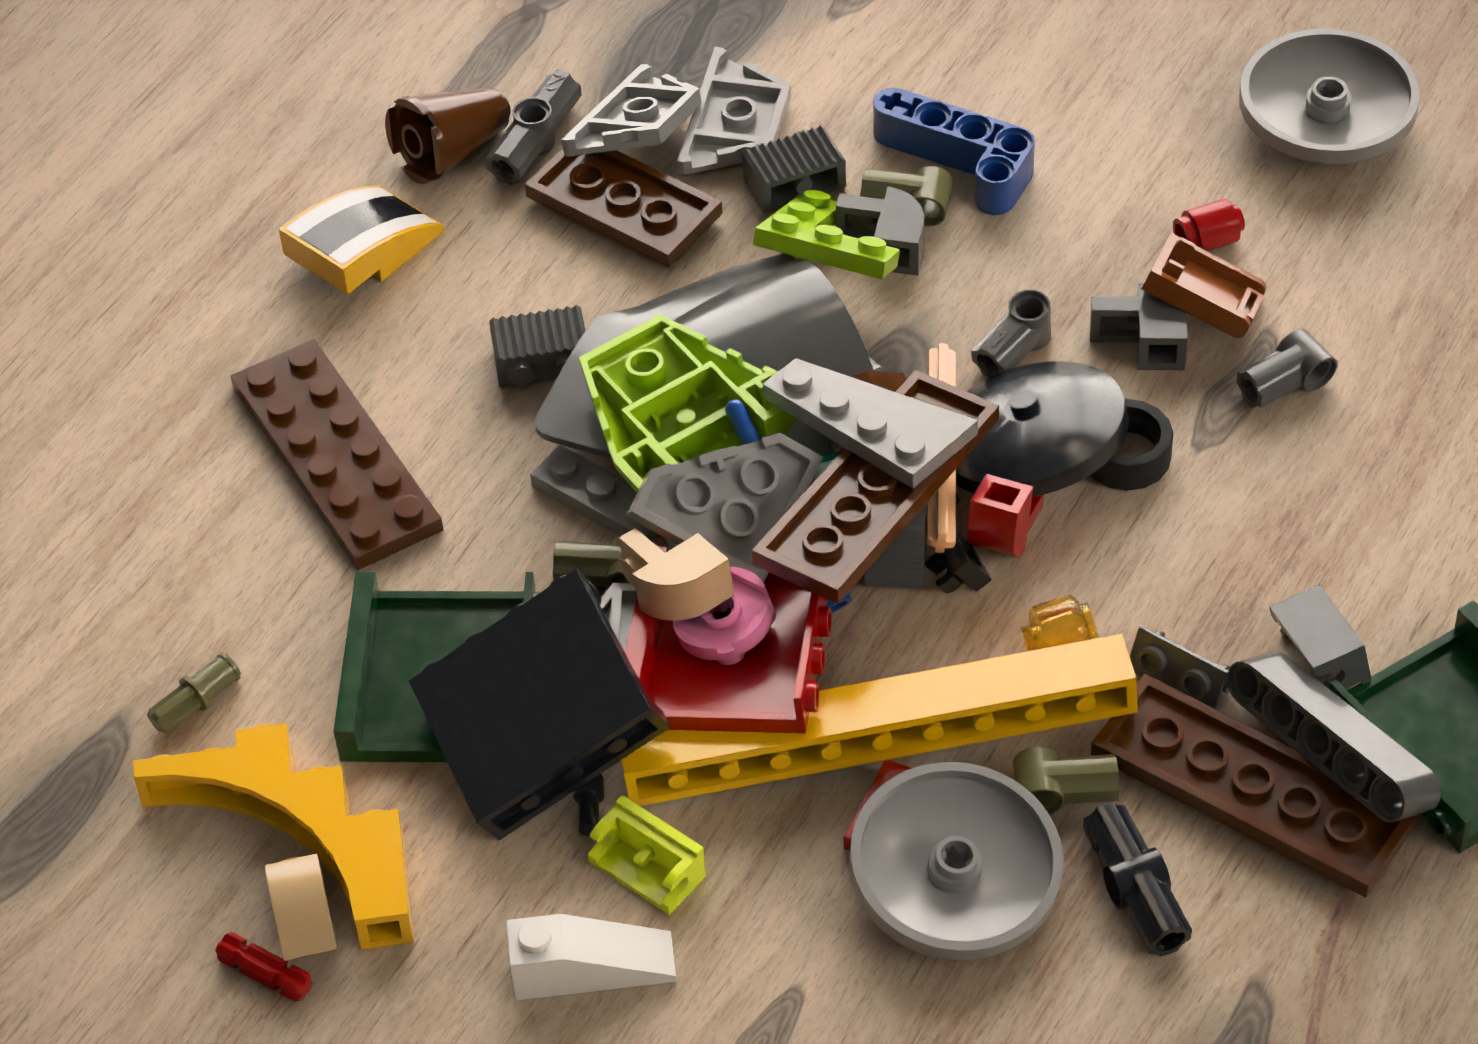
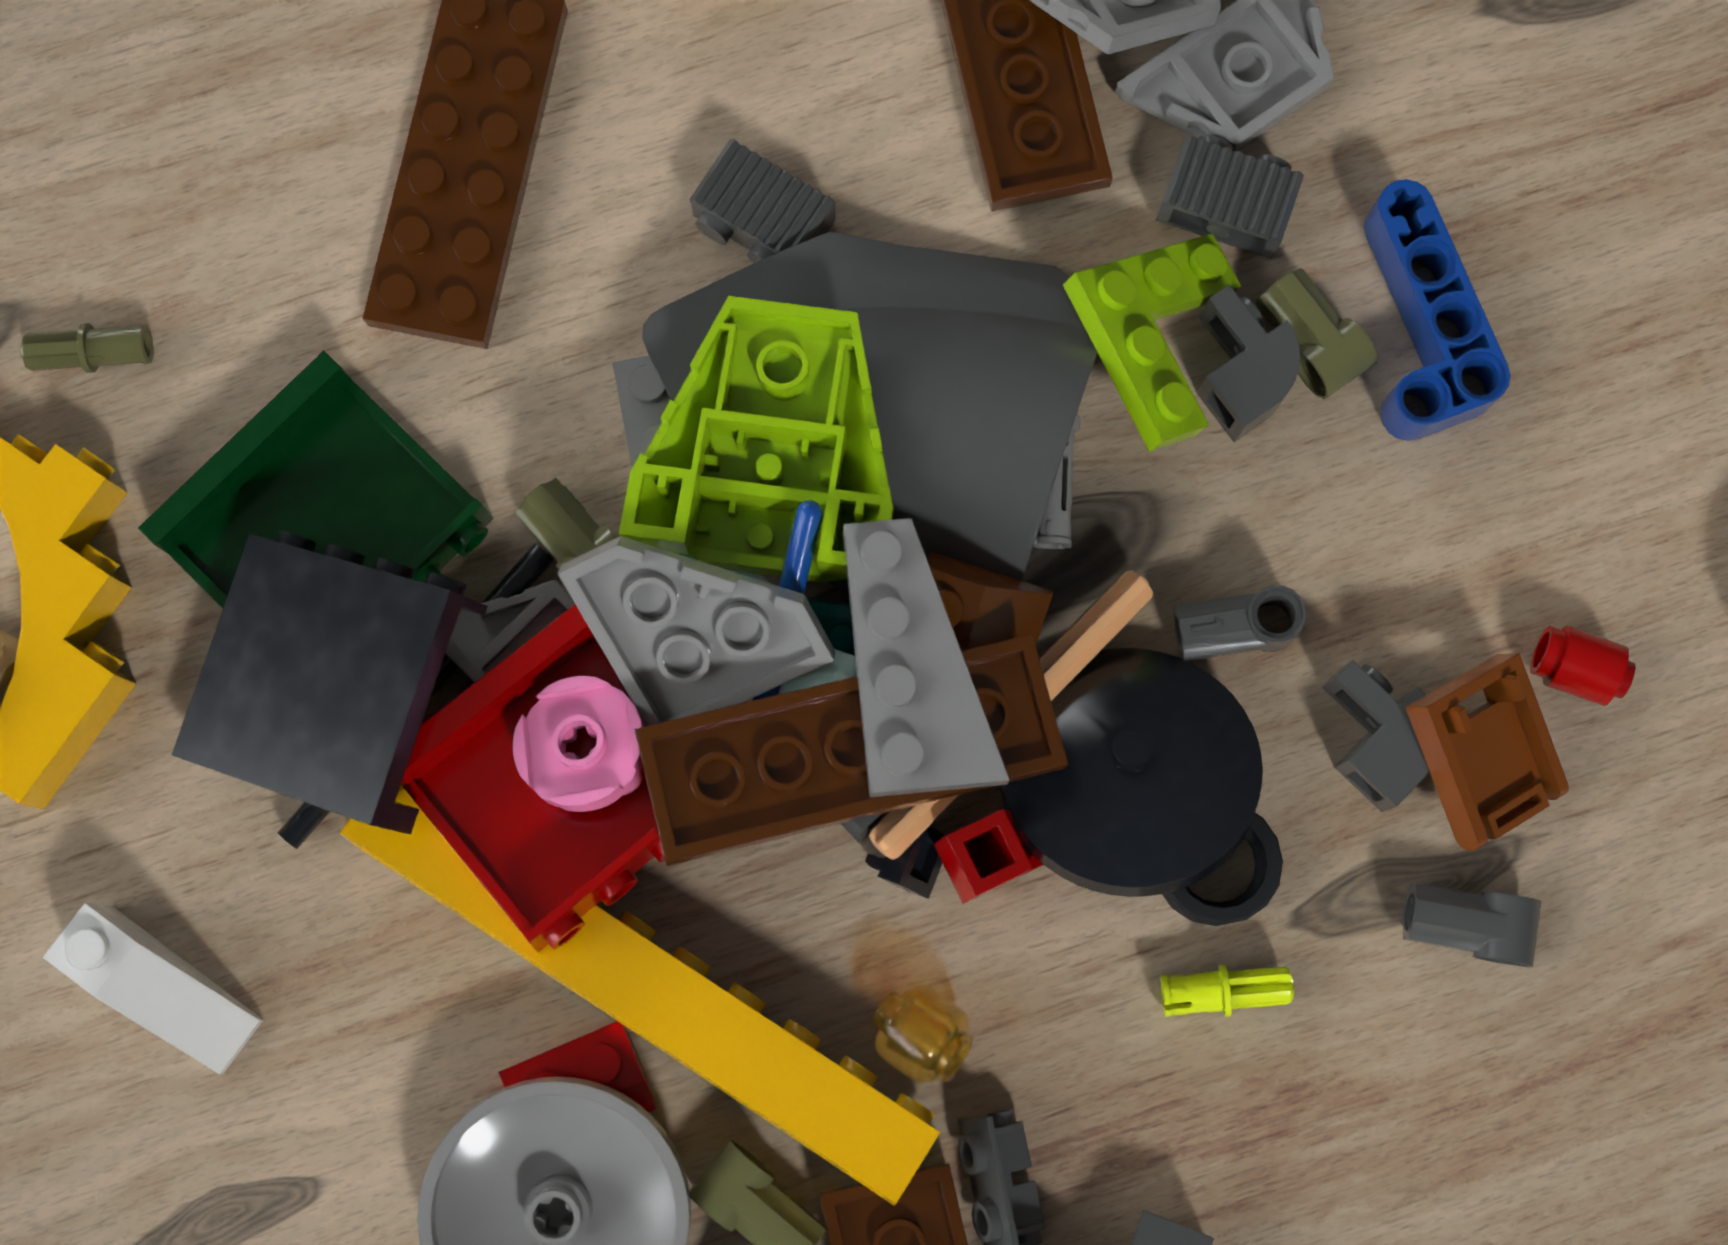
camera: 40 degrees right, 30 degrees up
neon yellow hinge [588,795,706,916] -> none
tan brick [619,528,735,621] -> none
none -> neon yellow axle [1160,964,1294,1017]

